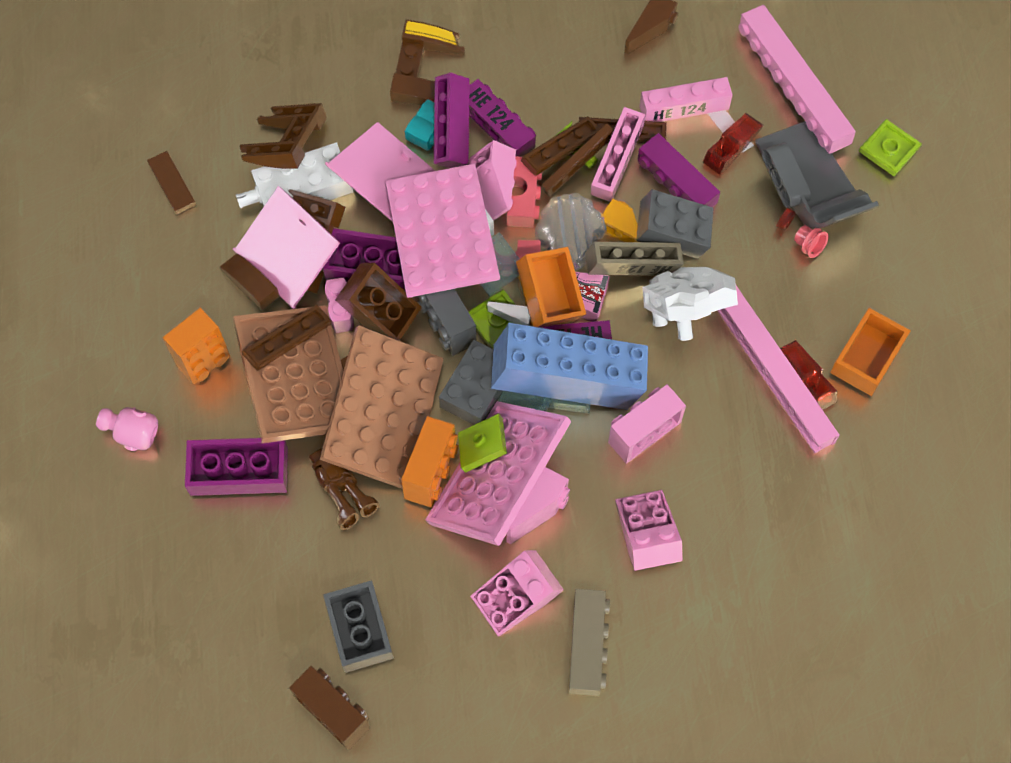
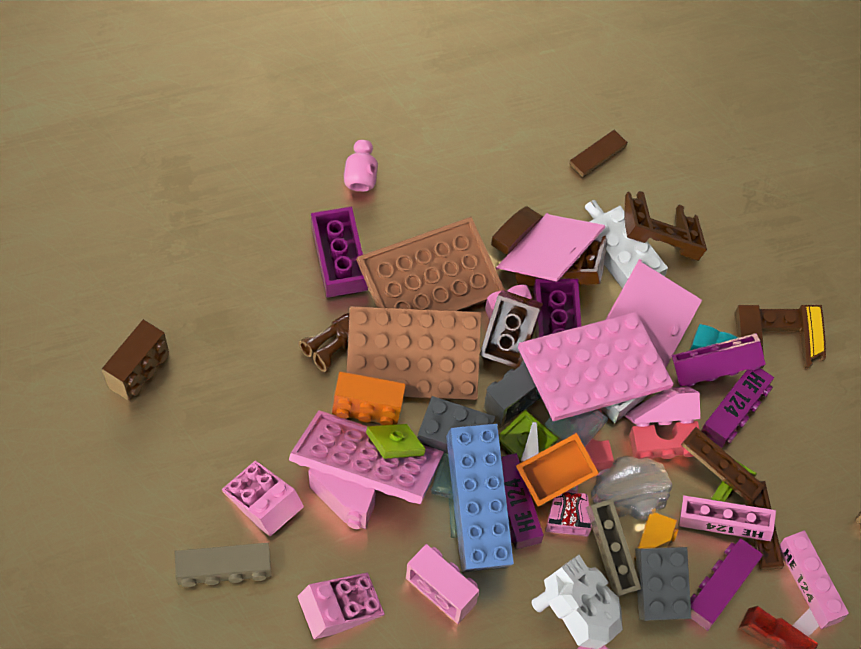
camera: 75 degrees right, 5 degrees down
orange piece [162,308,230,385] -> none
reddish brown tile [242,305,332,371] -> none
dark grey brick [323,580,394,673] -> none
reddish brown tile [542,124,613,197] -> none

